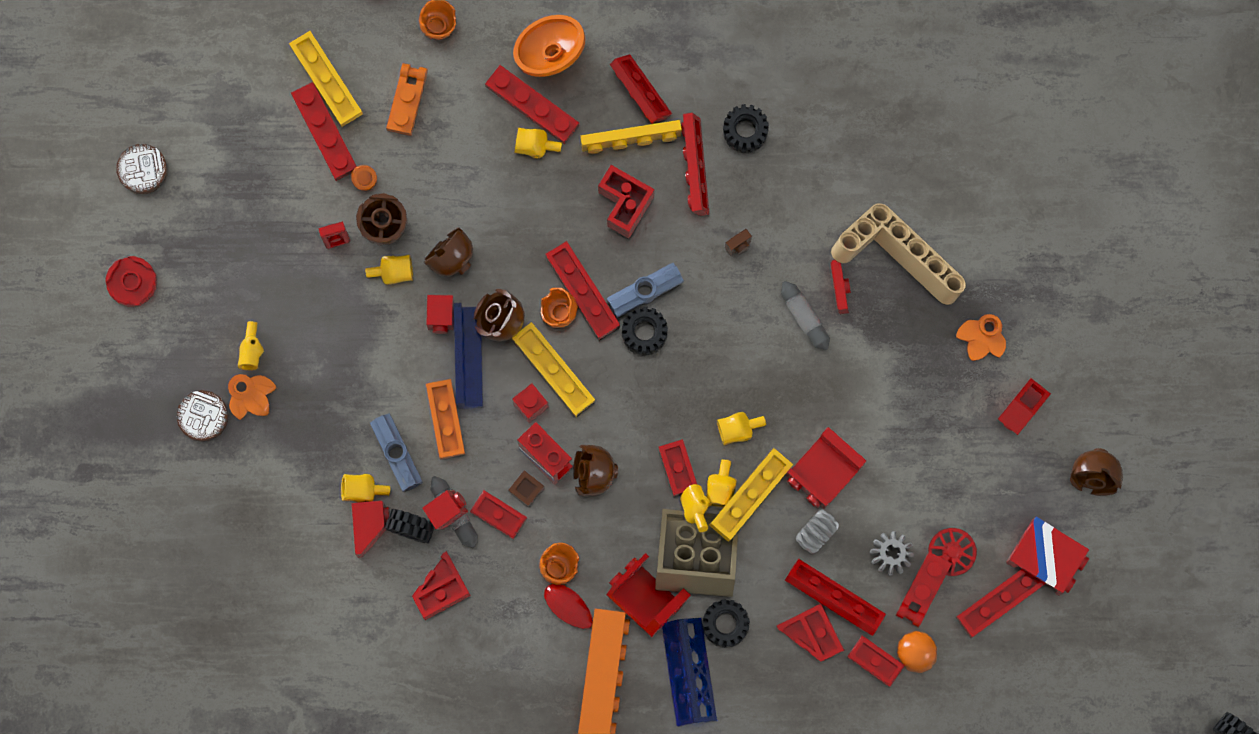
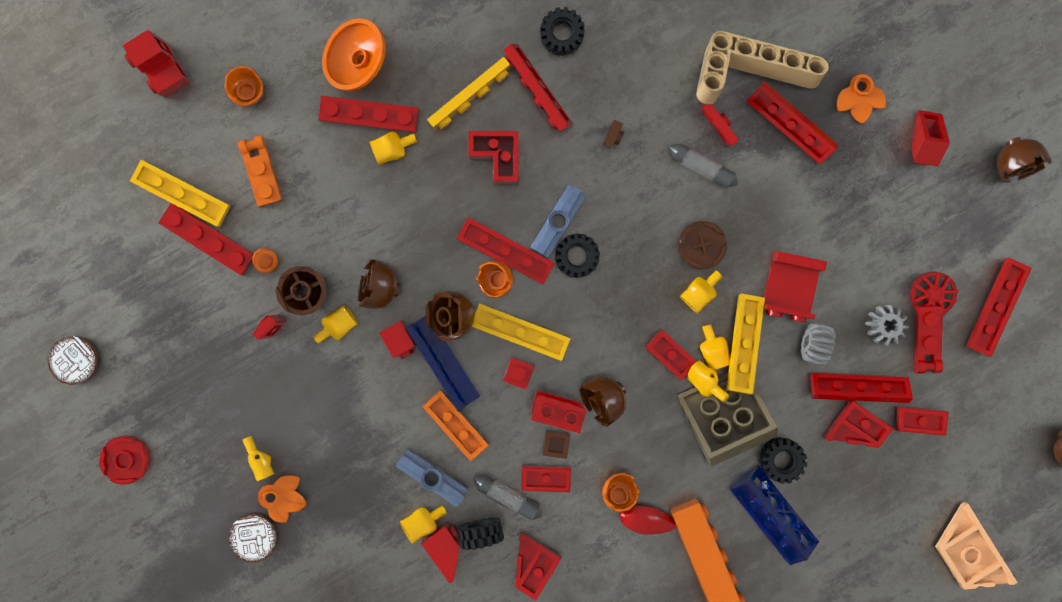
camera: 30 degrees left, 10 degrees up
red brick [422,490,468,530] -> none
red panel [606,553,691,637] -> none
red plate [610,54,672,124] -> none
orange hair [897,631,937,673] -> none
panel [1006,517,1089,596] -> none
none -> reddish brown tile [678,221,727,269]
none -> red plate [747,81,838,164]

